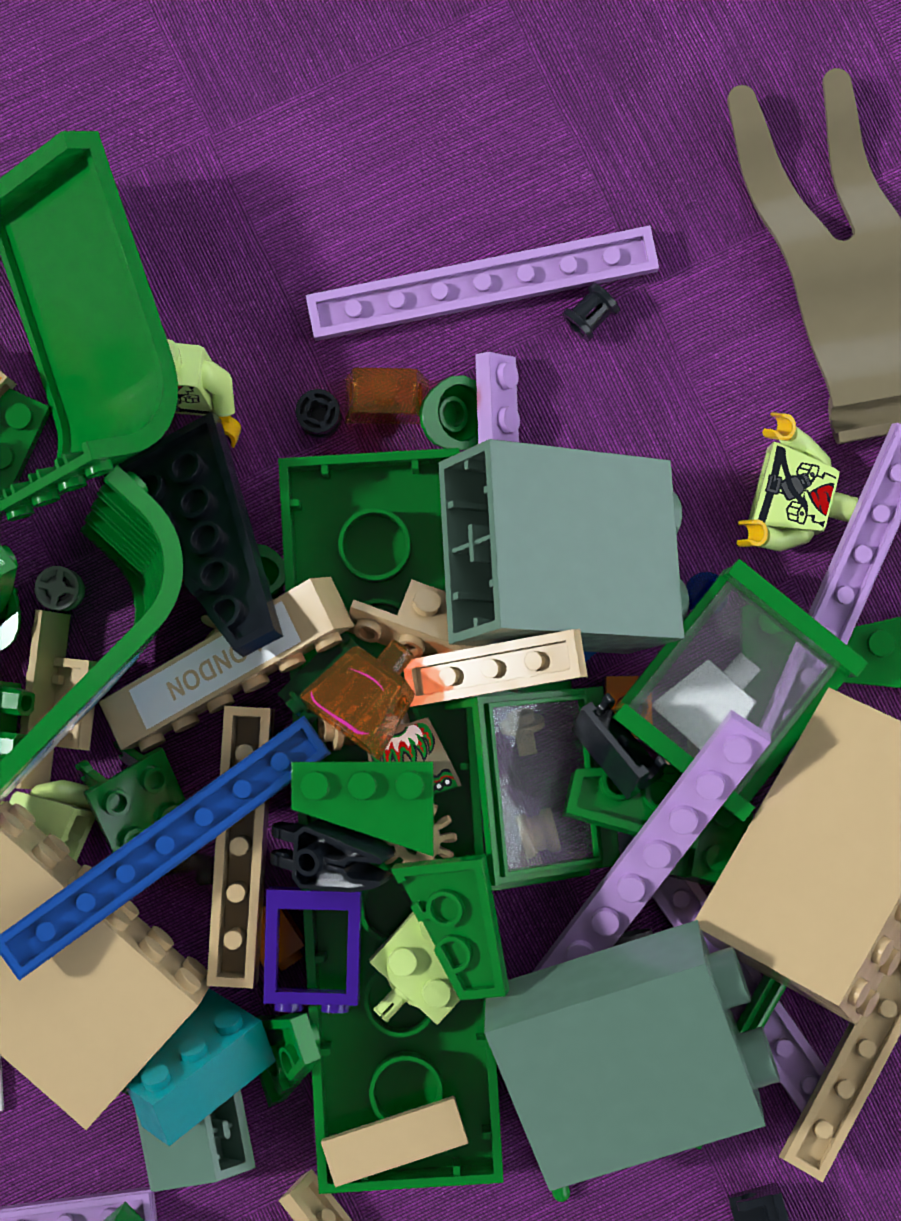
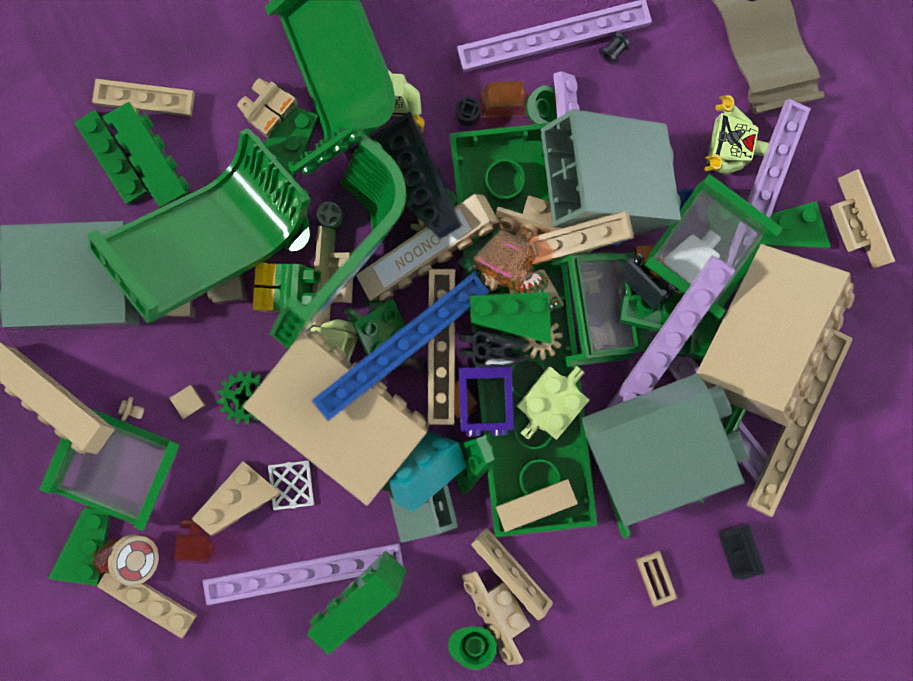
camera: 10 degrees left, 0 degrees up
green wing [391,854,509,1000] -> none

